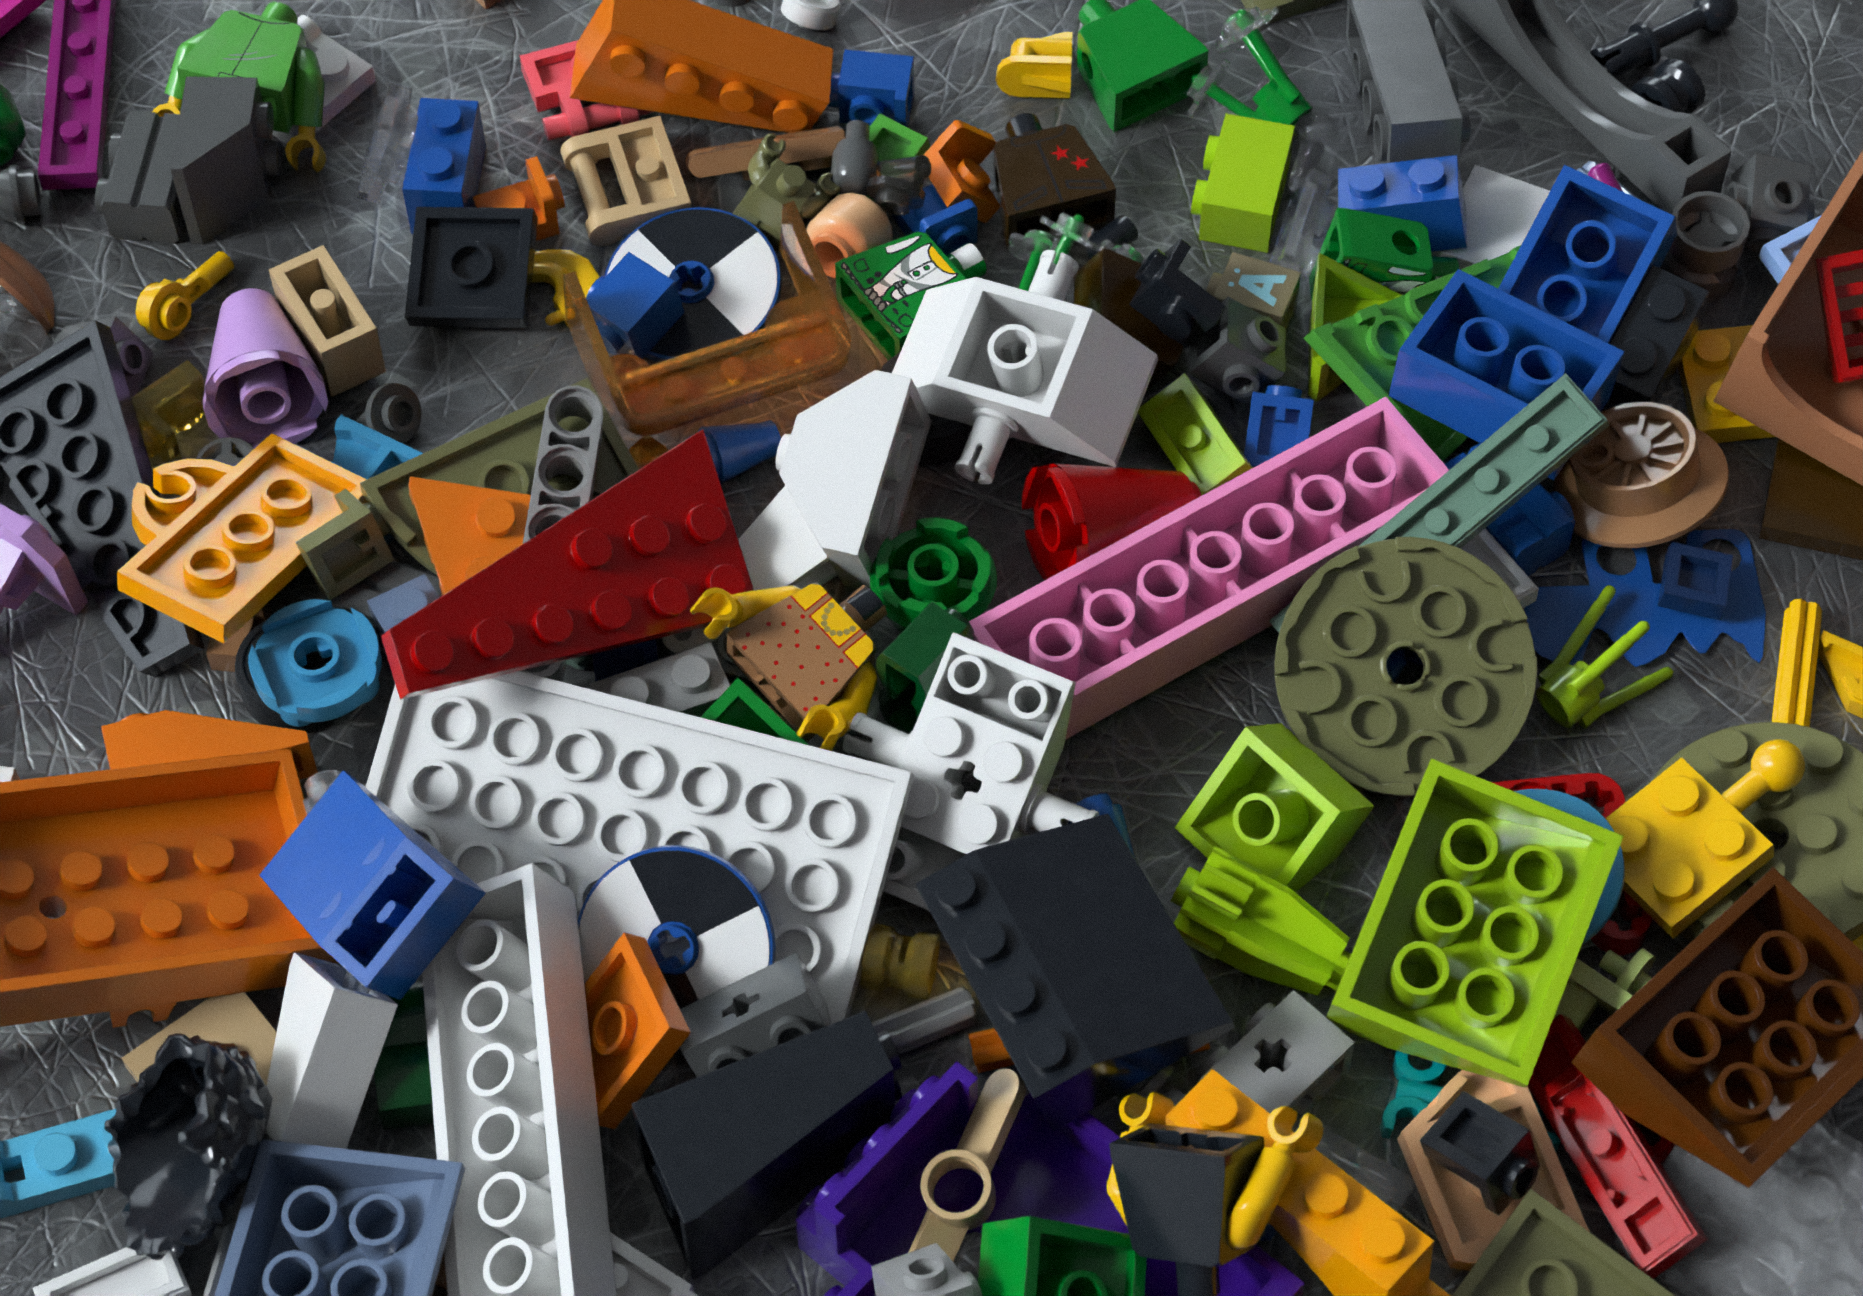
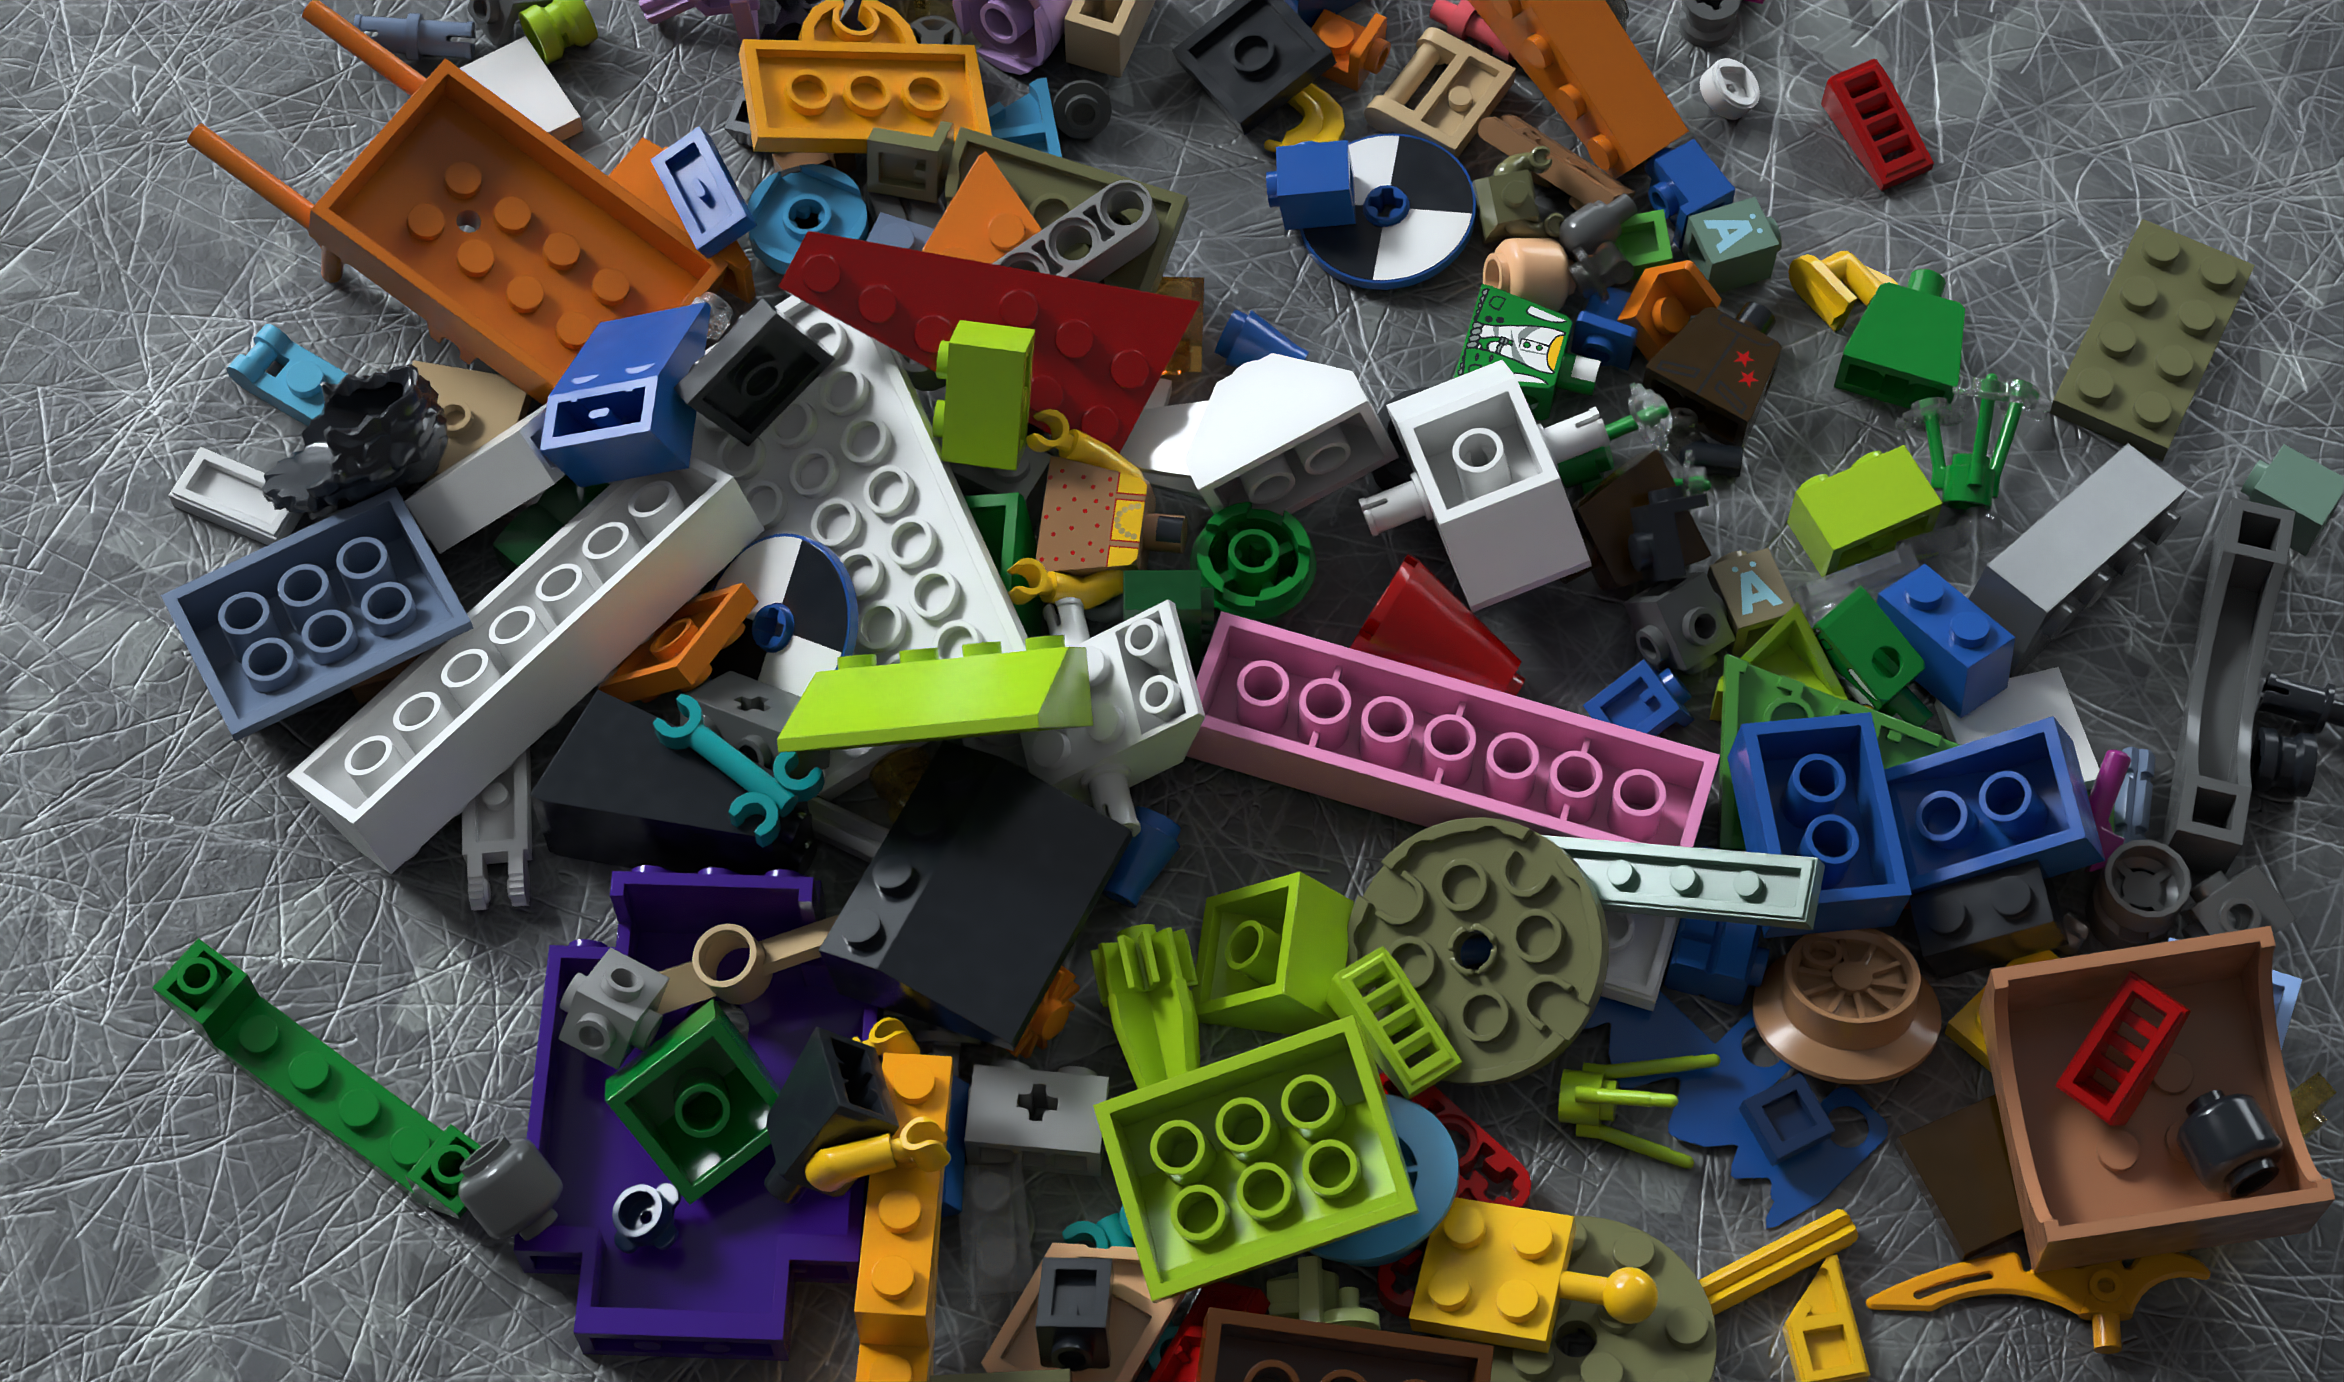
camera: 50 degrees right, 5 degrees up
clear orange windscreen [563,201,851,436] -> none
lime plate [1138,373,1253,495] -> none
none -> plate [651,126,757,259]
none -> teal bar [653,694,825,848]
none -> black plate [673,298,835,447]
none -> lime slope [777,635,1093,752]
none -> lime brick [932,320,1035,471]
none -> lime slope [1325,946,1462,1100]
none -> sand green brick [1682,197,1782,294]

